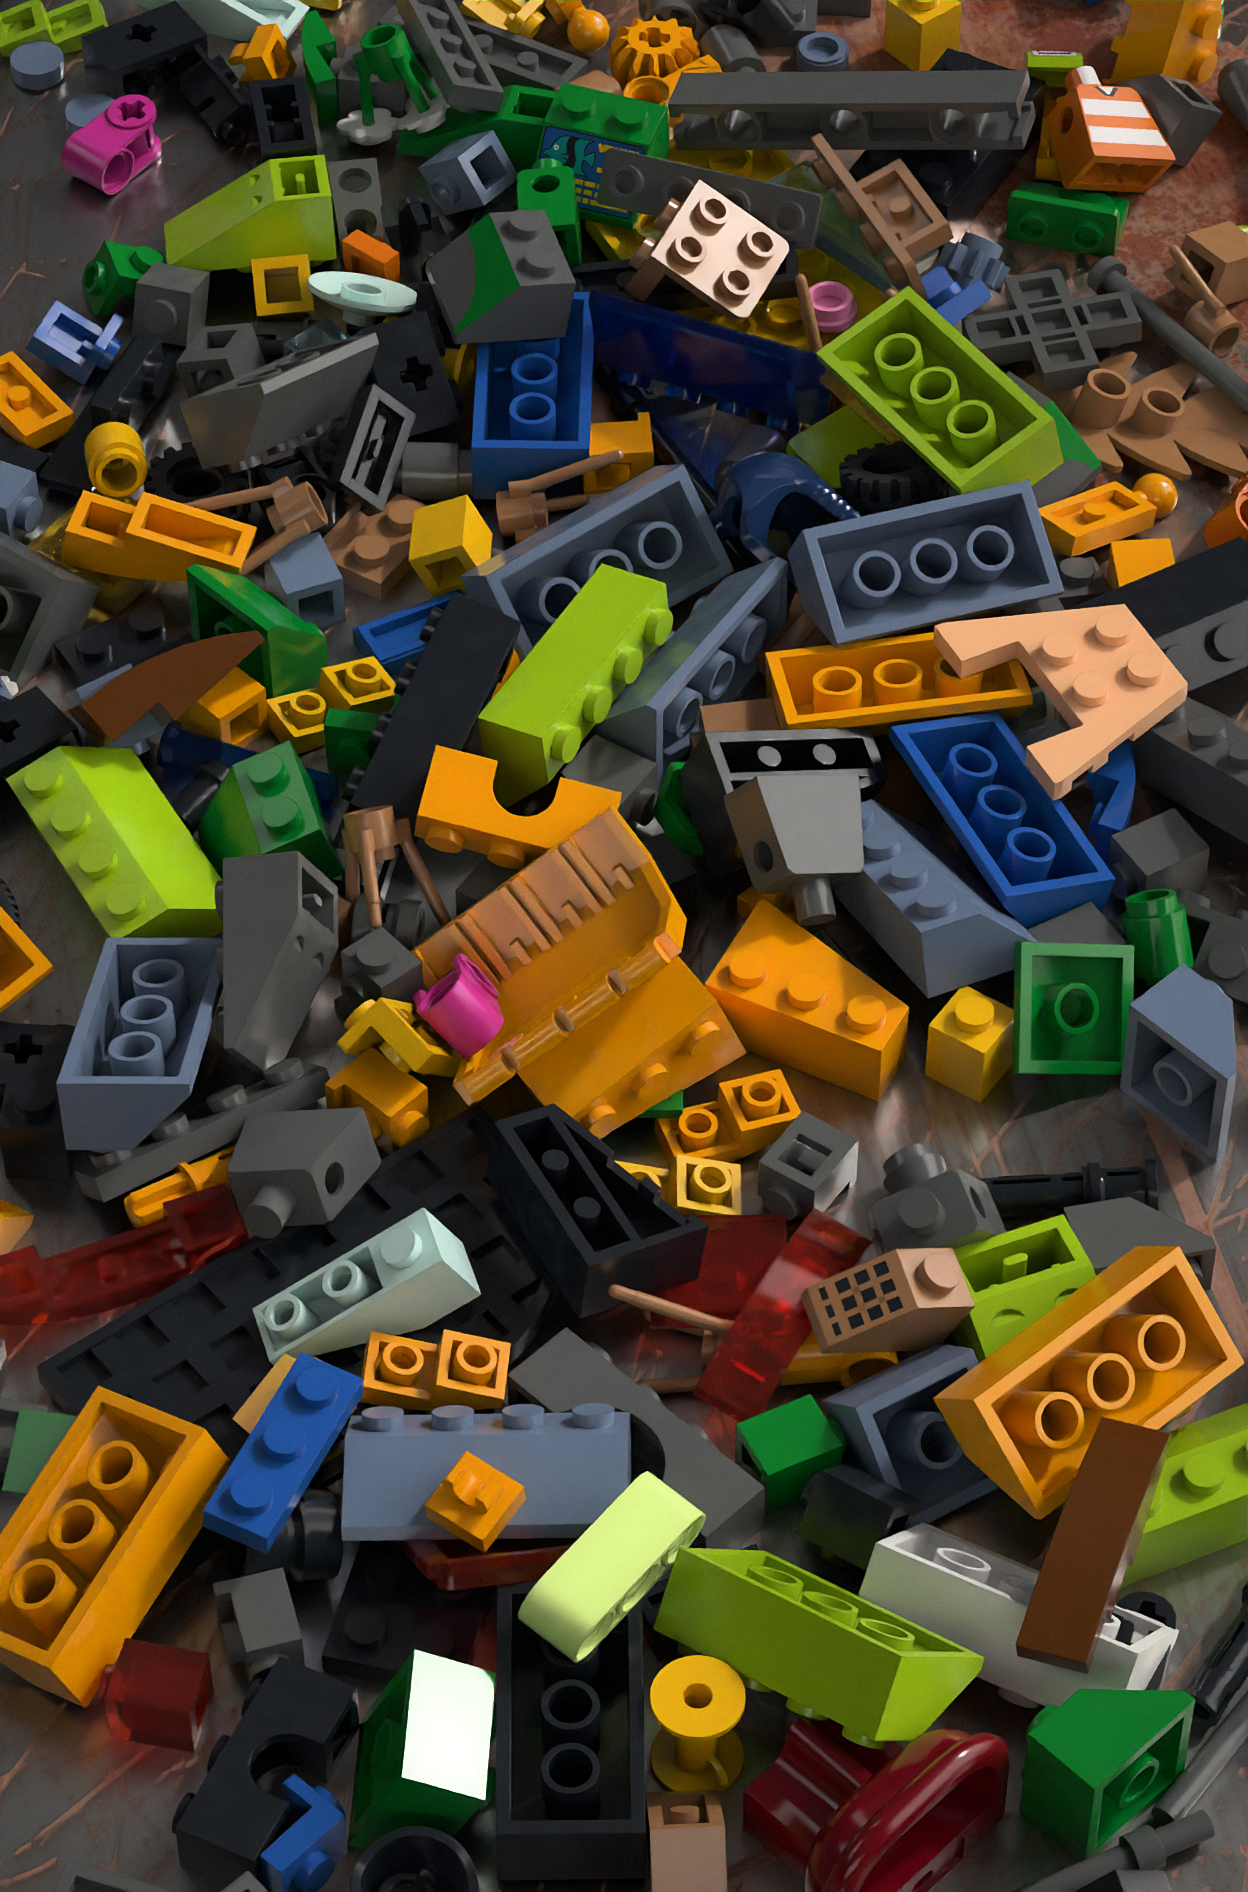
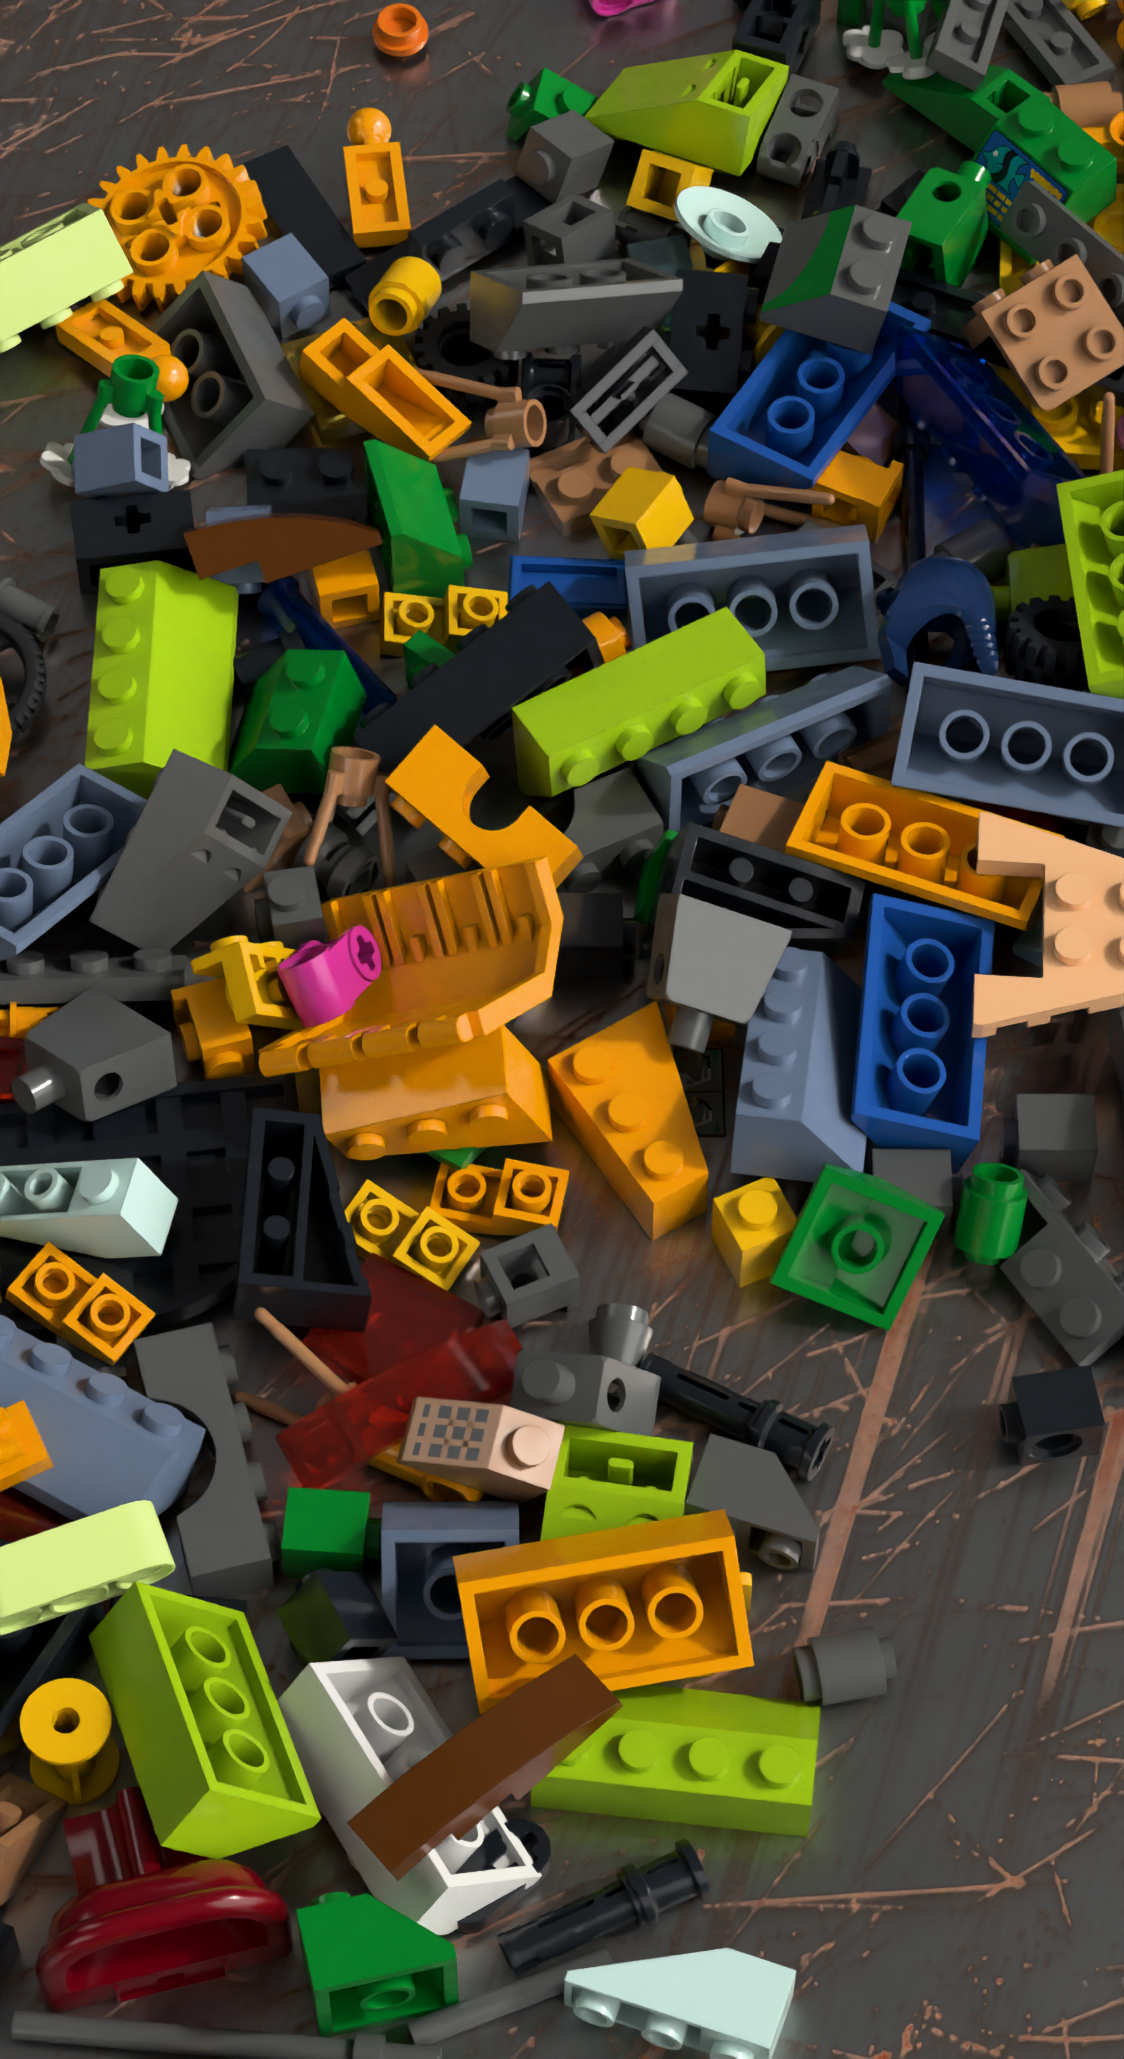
camera: 30 degrees right, 10 degrees up
blue bracket [25,300,125,385] -> none
orange plate [342,229,401,284] -> none
sand blue brick [418,130,517,215] -> none
blue slope [1086,738,1135,866] -> none
sand blue slope [1120,963,1237,1163] -> none

